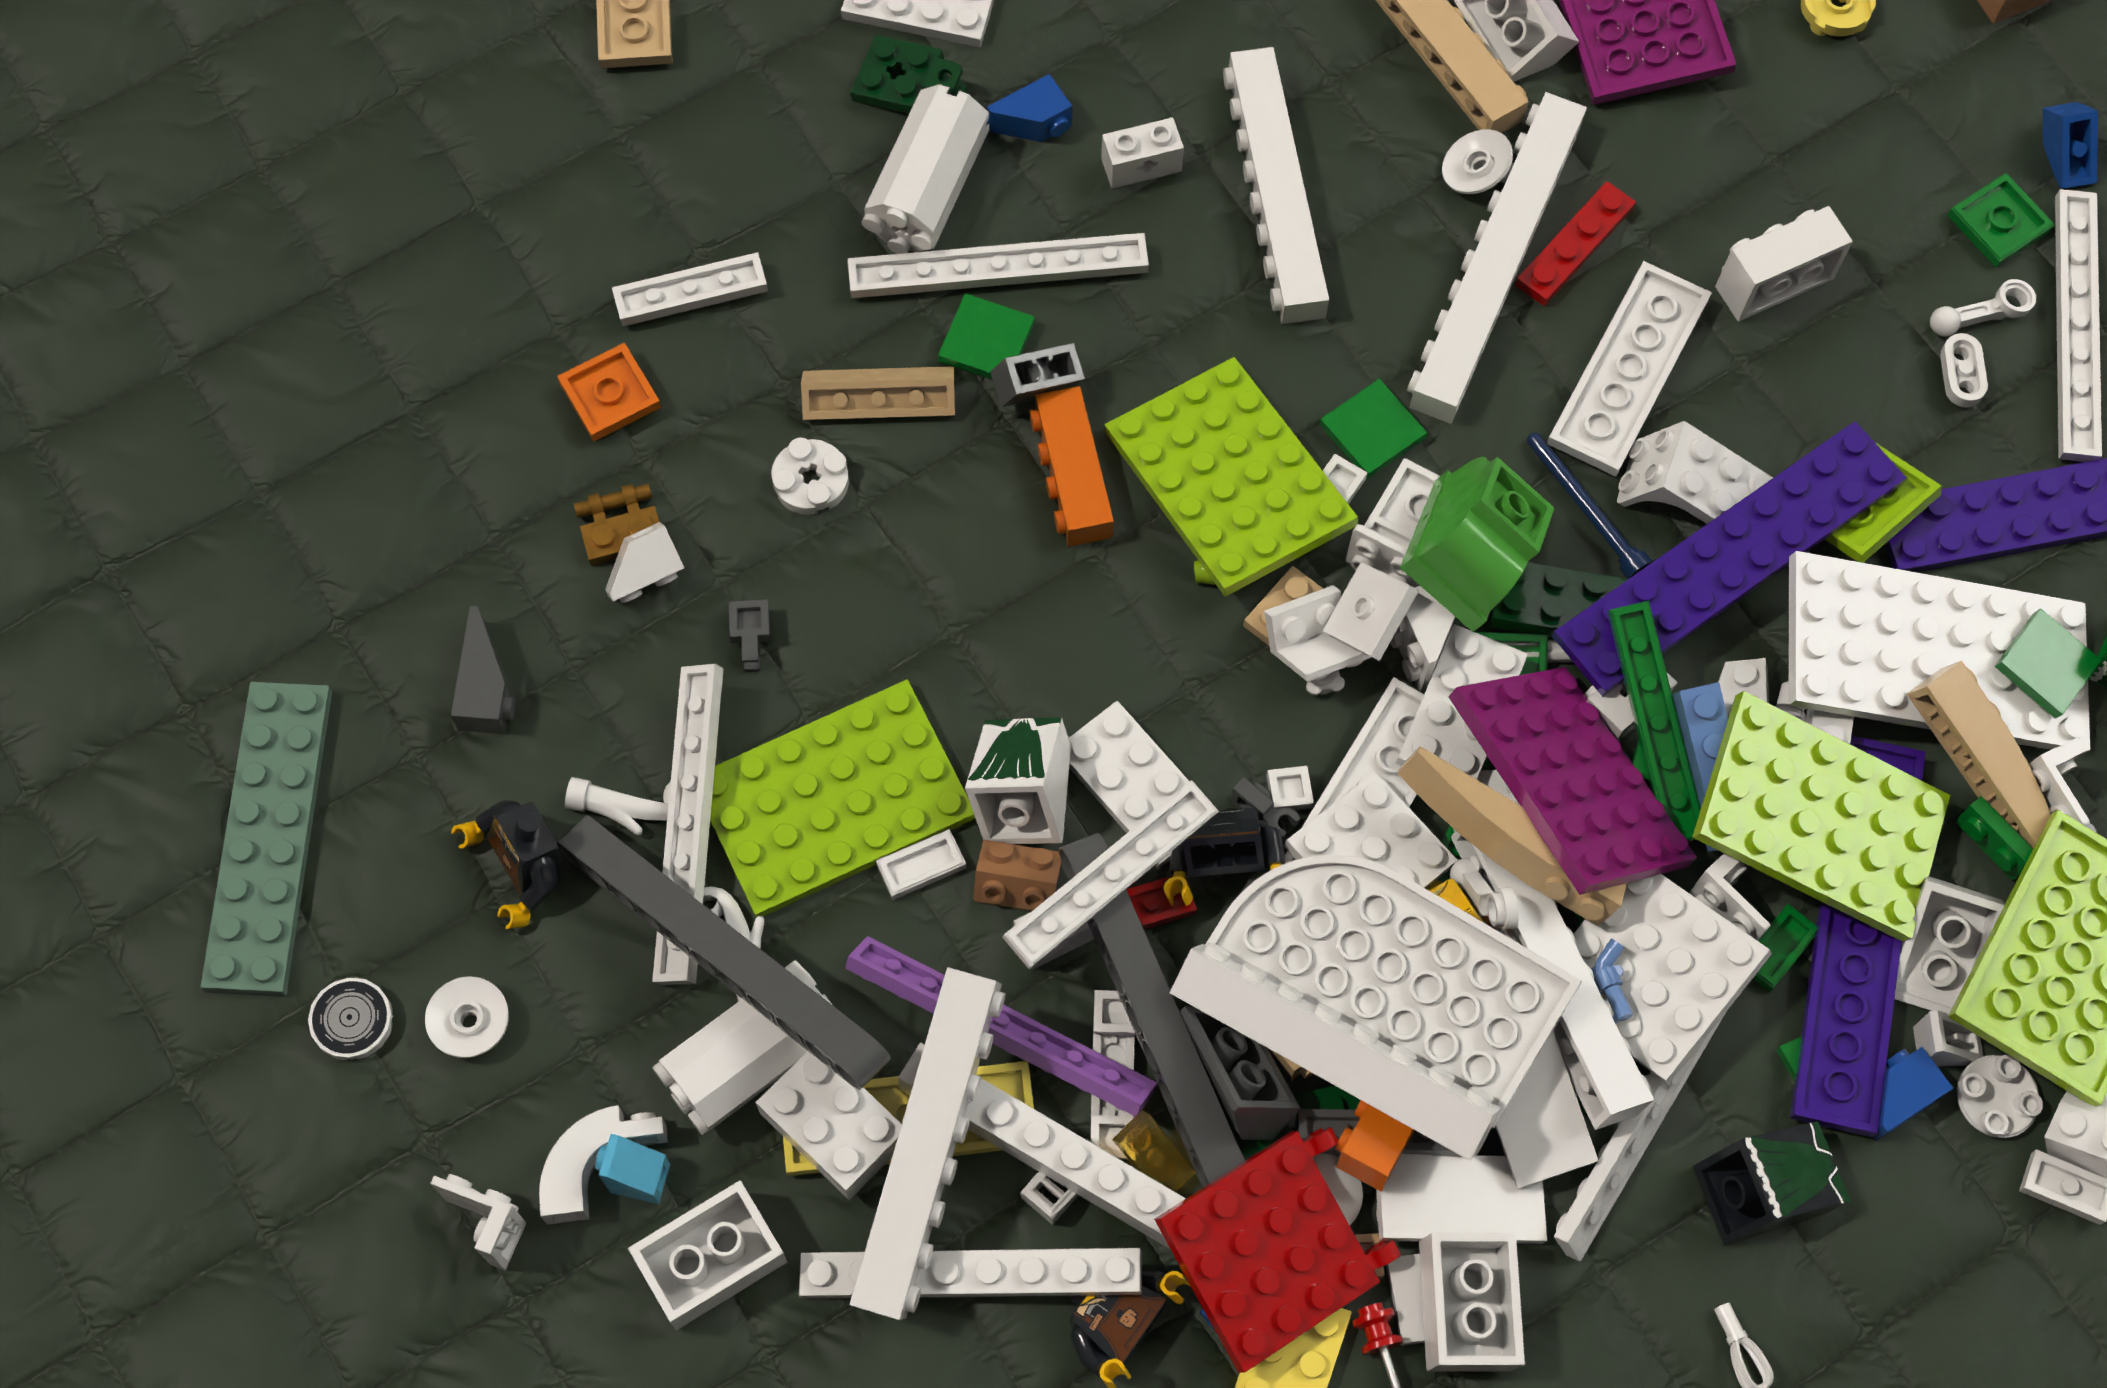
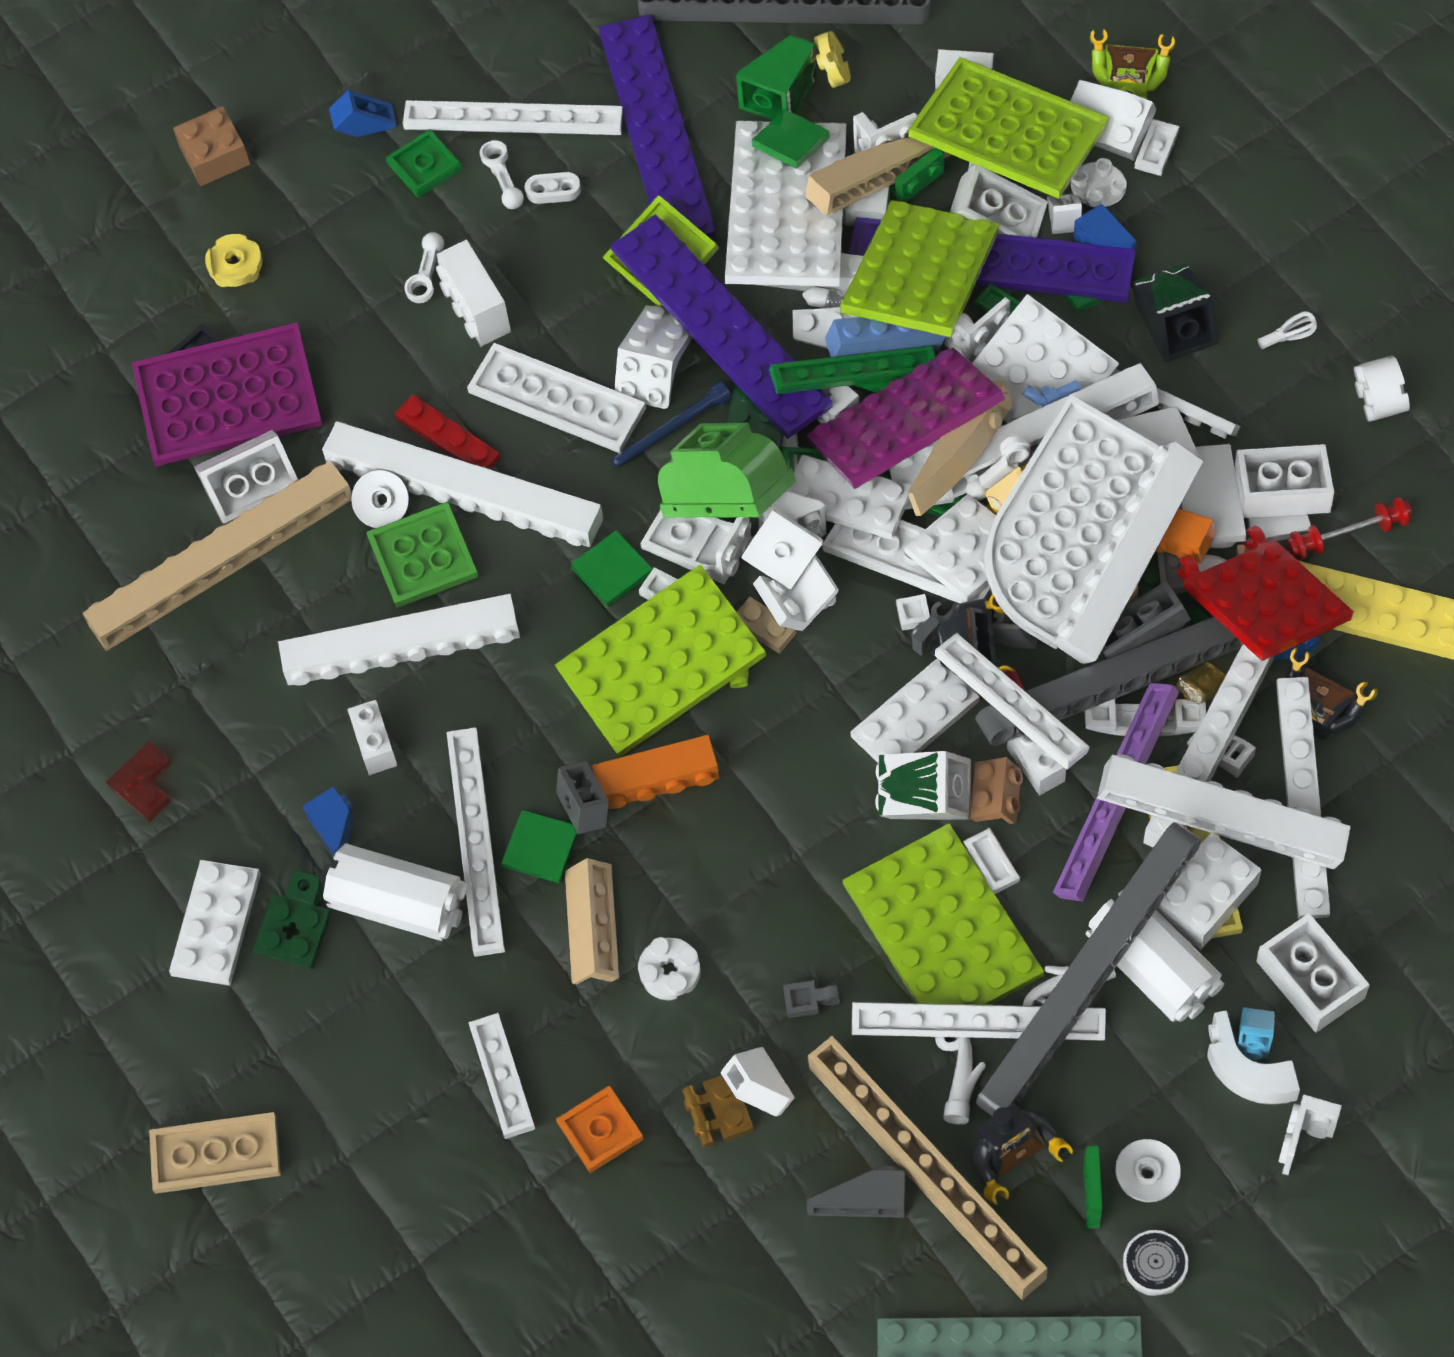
camera: 85 degrees left, 5 degrees down
none -> bright green plate [366,502,478,608]
none -> white piece [405,232,444,303]
none -> tan brick [808,1036,1047,1300]
none -> white slope [843,185,890,226]
none -> green tile [1083,1146,1102,1229]

